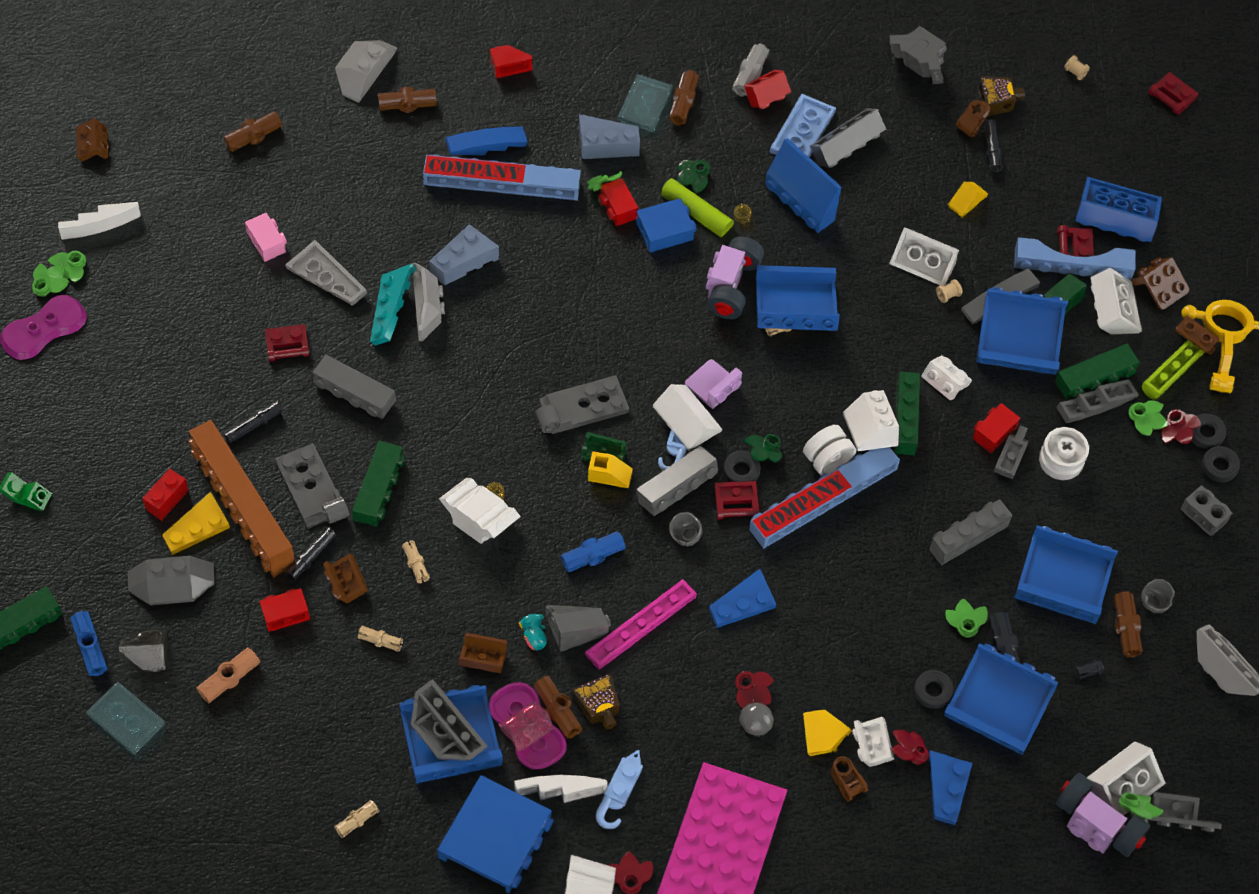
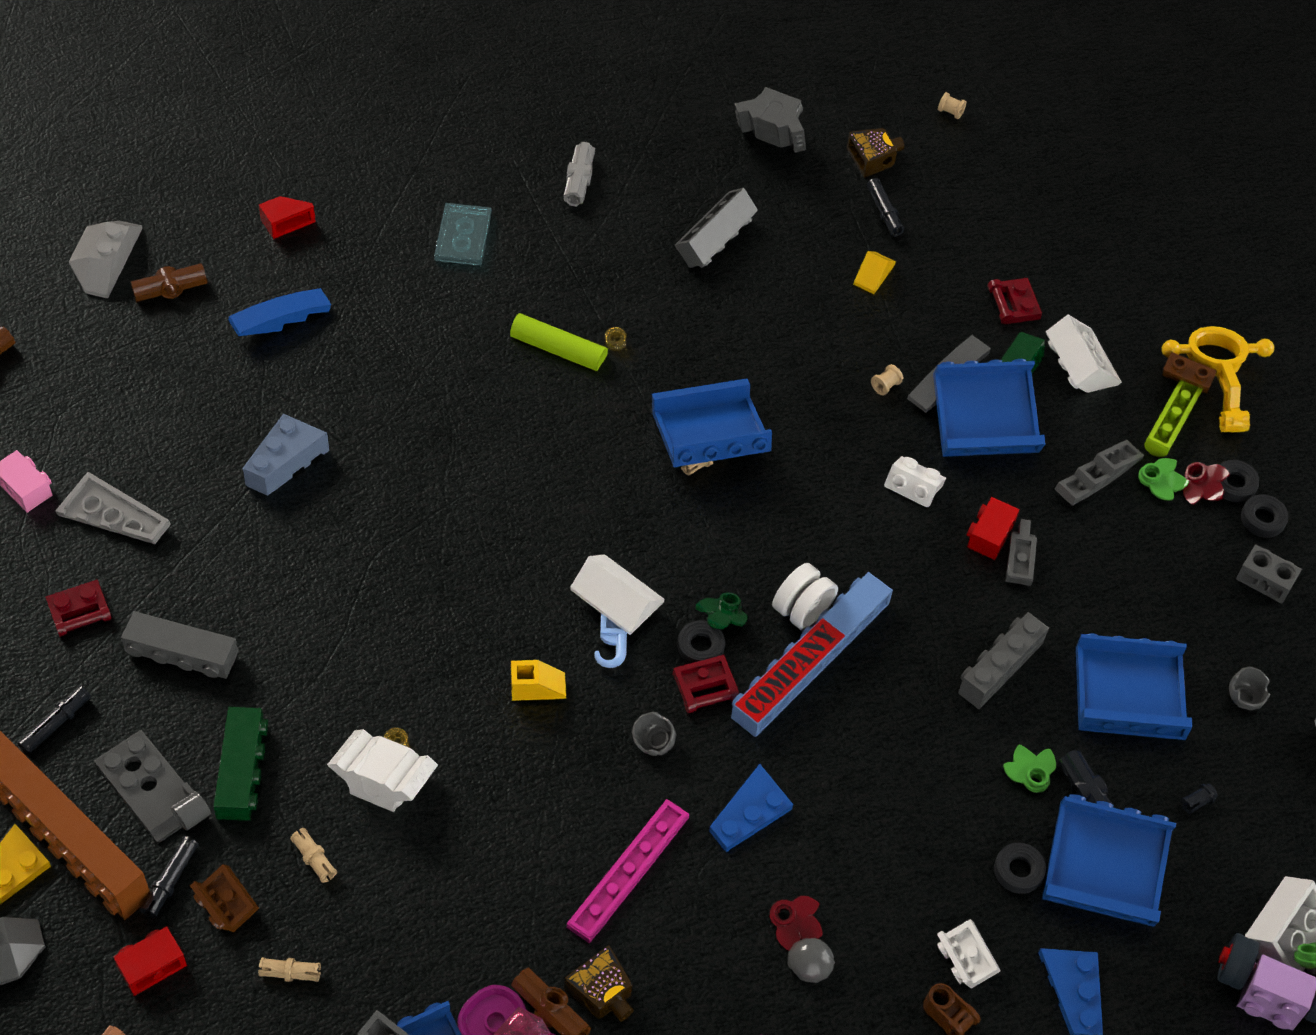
camera: 15 degrees left, 5 degrees down
teal wing [370,264,416,346] -> none
light grey wedge [412,263,445,341] -> none
medium blue brick [423,155,581,200] -> none
reddish brown bracket [458,633,507,673] -> none
teal animal [519,614,547,650] -> none
dark grey hinge [536,375,629,434] -> none
dark grey slope [545,605,611,652] -> none
blue piece [561,531,625,573] -> none
sand blue wedge [579,114,640,159] -> none
dark green hinge [581,432,627,462] -> none
bright green plate [587,171,622,192] -> none
red brick [599,178,638,226] -> none
blue brick [636,198,696,253] -> none
brick [636,446,718,516] -> none
reddish brown piece [669,70,699,125] -> none
dark green plate [677,159,711,194] -> none
lavender bracket [685,360,742,409] -> none
brick [706,237,764,319] -> none
red brick [744,70,791,109] -> none
blue slope [765,138,841,233] -> none
light blue tile [770,94,836,158] -> none
yellow slope [803,710,852,756] -> none
white slope [843,390,899,451] -> none
white slope [890,227,959,286] -> none
dark red plate [891,730,929,764] -> none
dark green brick [894,371,920,456] -> none
reddish brown piece [956,100,990,137] -> none
medium blue arch [1014,238,1135,280] -> none
white wheel [1039,427,1089,480] -> none
dark green brick [1055,344,1140,401] -> none
blue slope [1076,177,1162,242] -> none
reddish brown piece [1114,592,1142,657] -> none
reddish brown bracket [1131,257,1189,310] -> none
dark red plate [1148,72,1199,115] -> none

